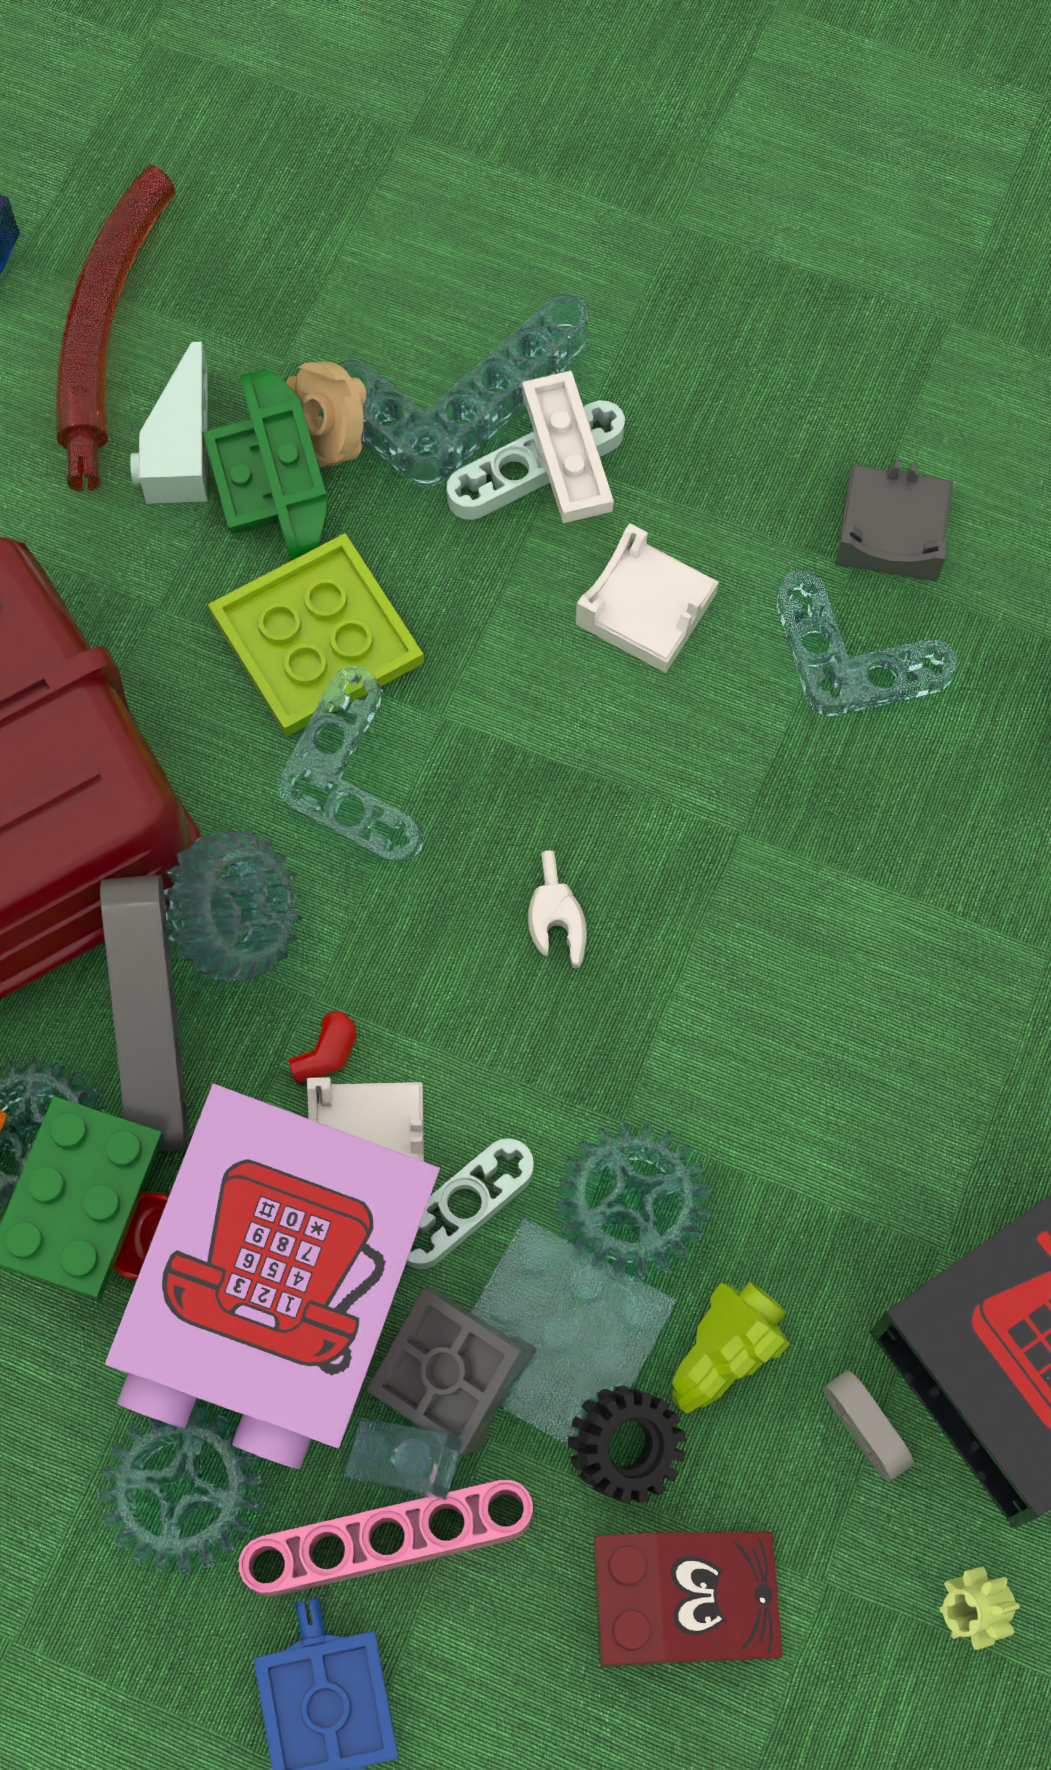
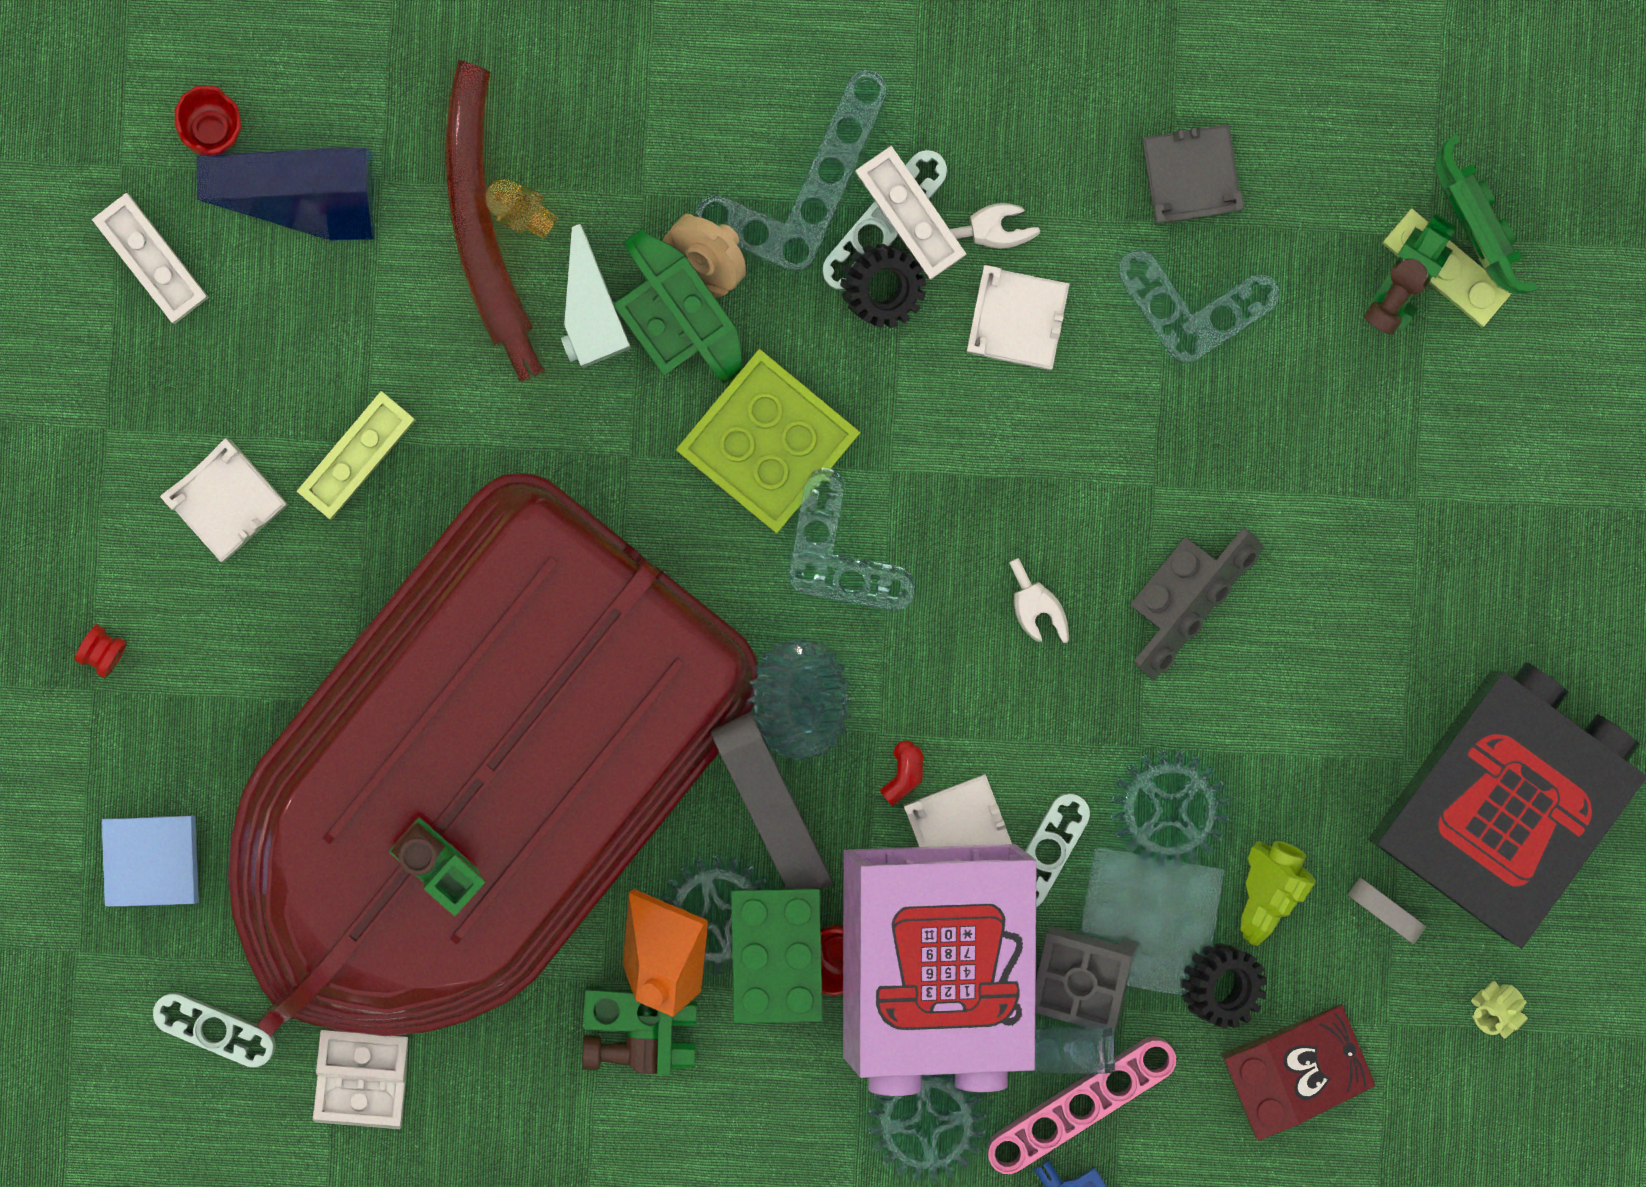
camera: 15 degrees left, 20 degrees up
none -> clear yellow hips [484,179,558,239]
none -> black tyre [840,244,926,328]
none -> white hand [950,203,1040,249]
none -> dark grey bracket [1130,528,1263,680]

